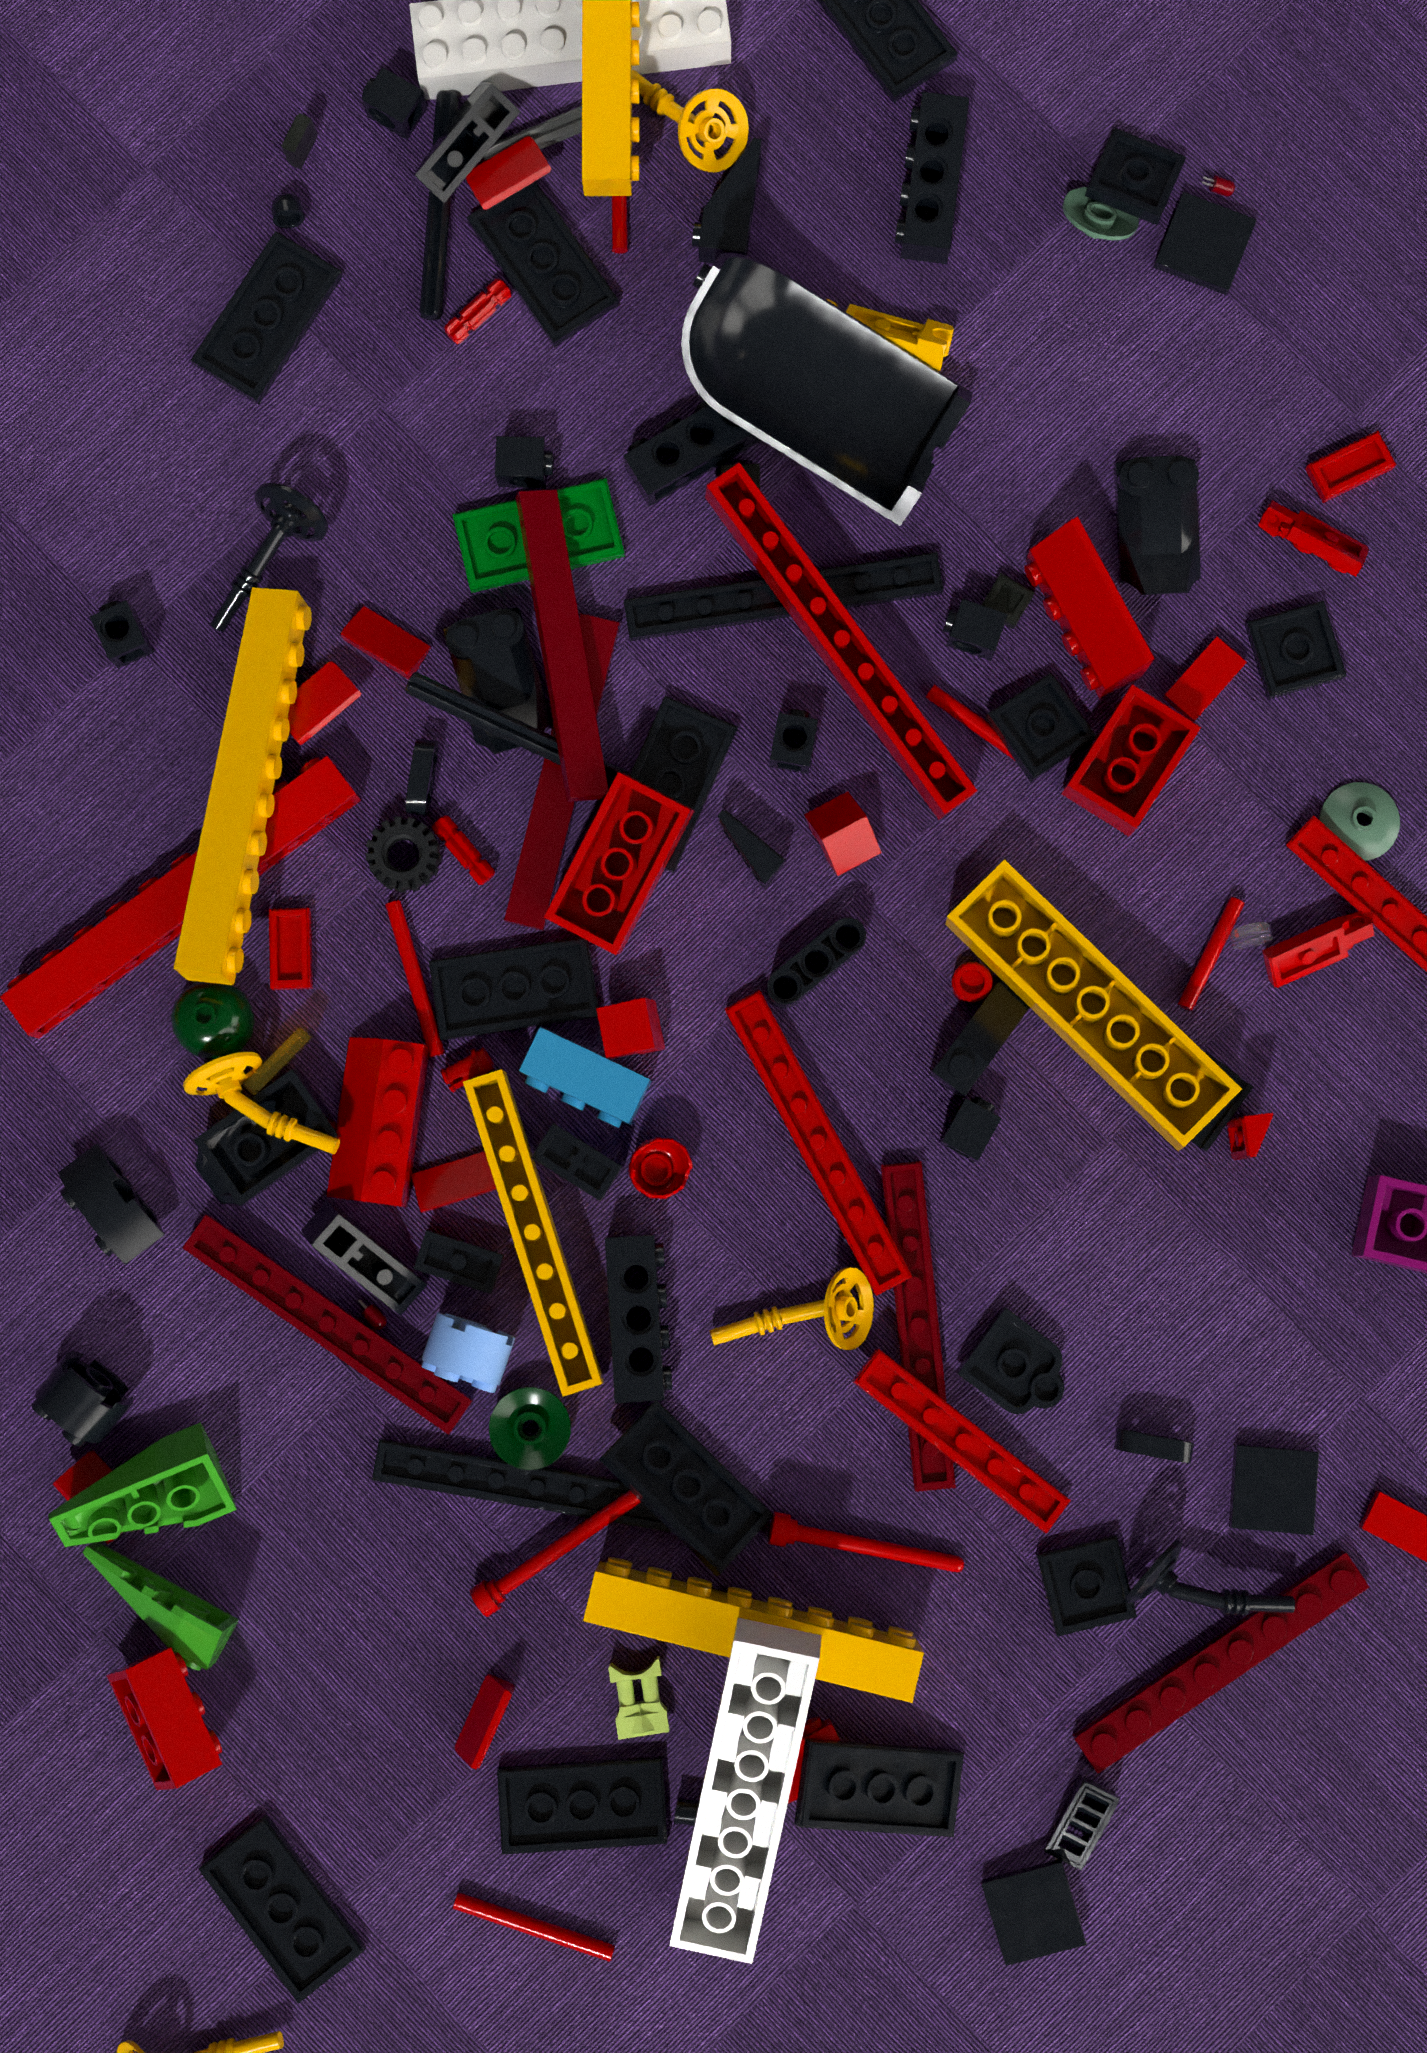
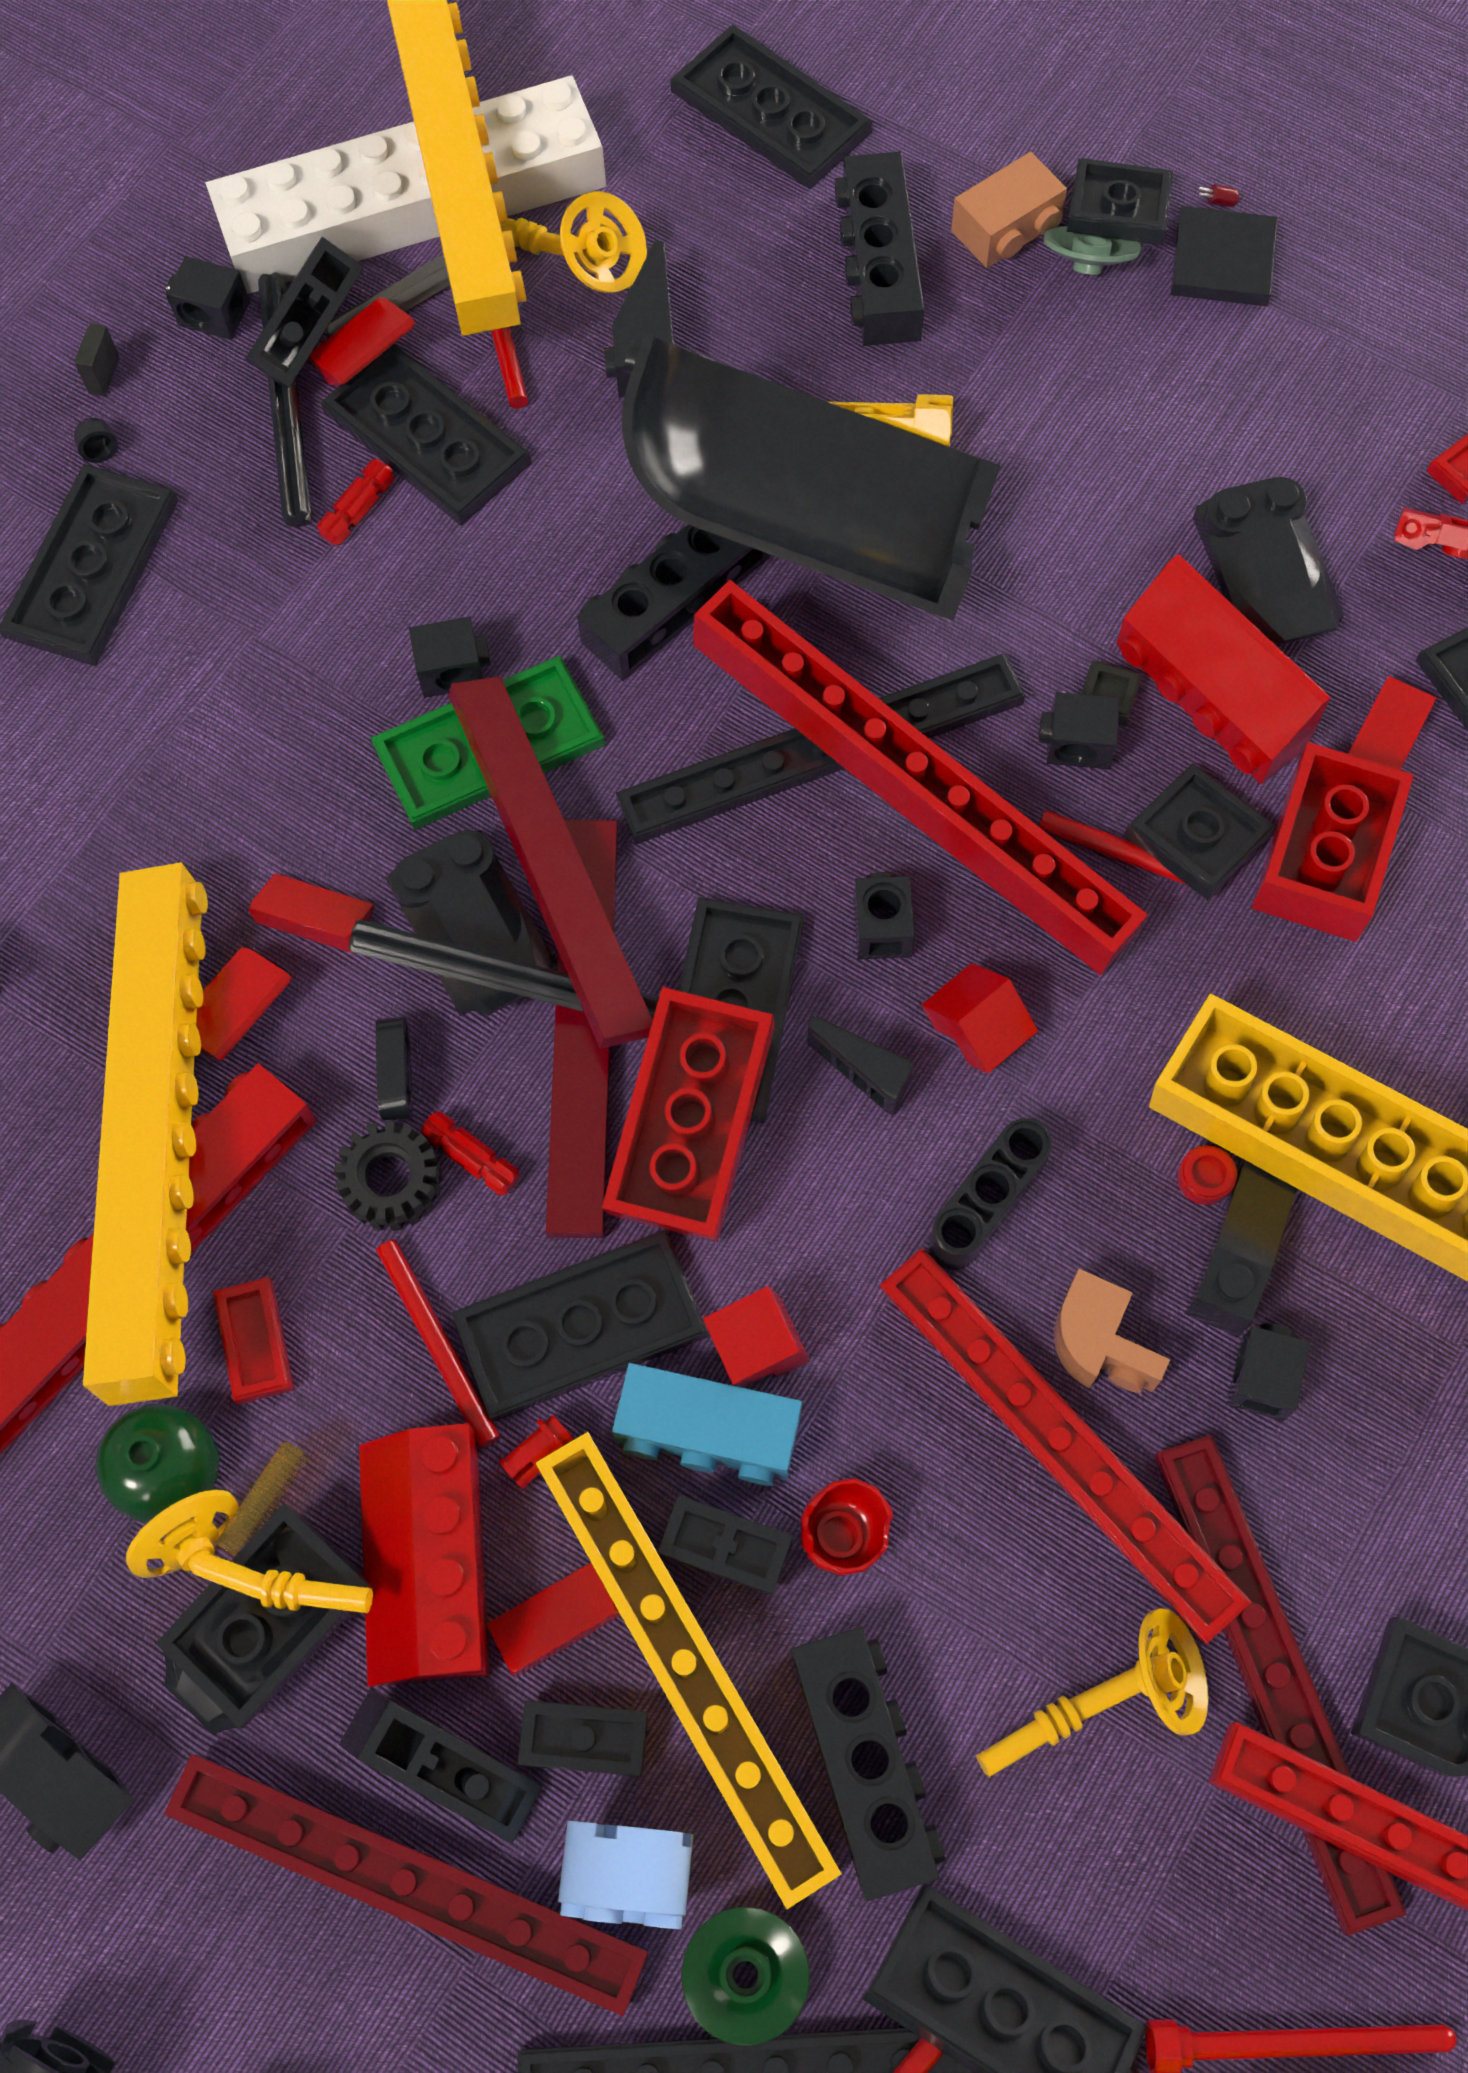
camera: 15 degrees left, 15 degrees down
black dish [210,483,328,632] -> none
dark red piece [359,1300,387,1330] -> none
none -> nougat brick [951,151,1067,268]
none -> nougat brick [1054,1268,1170,1393]

